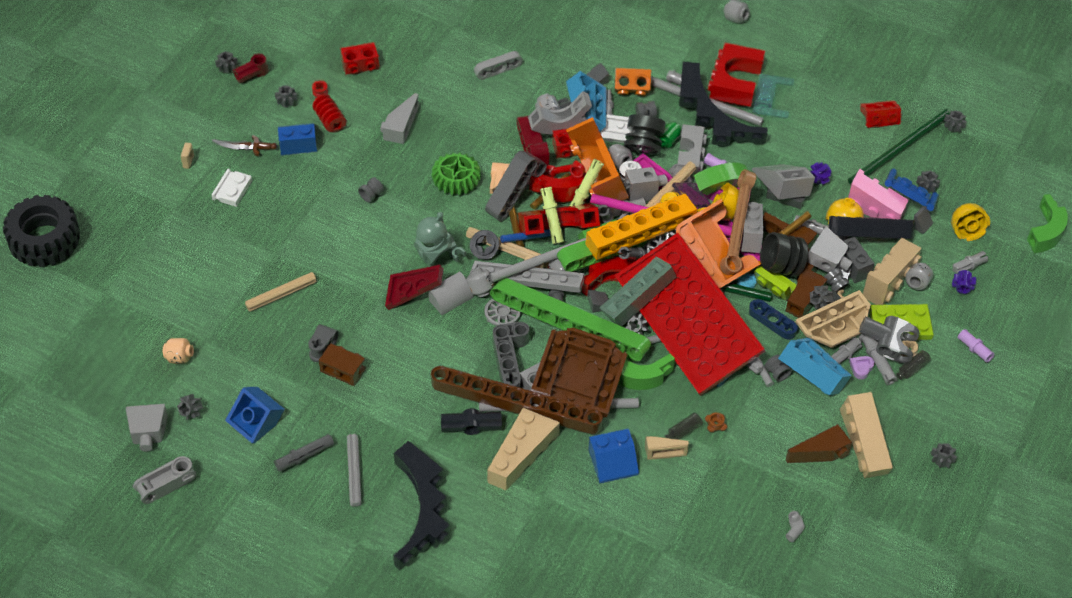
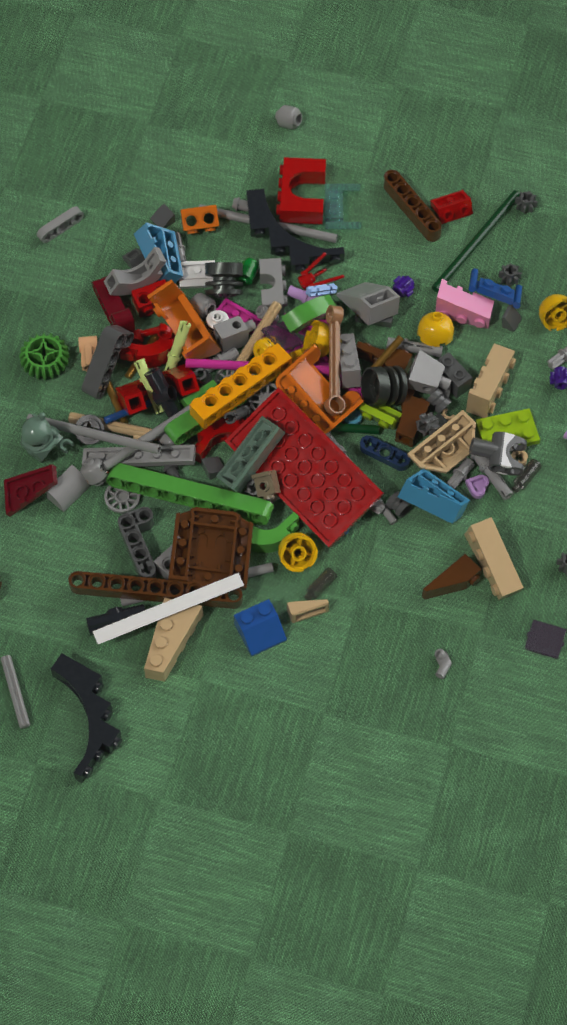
camera: 10 degrees left, 10 degrees up
light grey head [535,94,561,110] -> none
dark grey wheel [635,101,657,117] -> none
dark orange plate [705,412,727,432] -> none
black beam [828,216,915,239] -> none
light grey head [905,262,933,290] -> none
none -> light grey piece [27,414,162,454]
none -> white sticker [92,573,244,644]
none -> black piece [144,367,182,418]
none -> dark tan brick [251,470,281,500]
none -> yellow cylinder [278,532,318,572]
none -> red plant [297,252,345,290]
none -> light blue axle [305,283,338,297]
none -> reddish brown beam [384,170,441,242]
none -> clear purple piece [525,620,567,659]

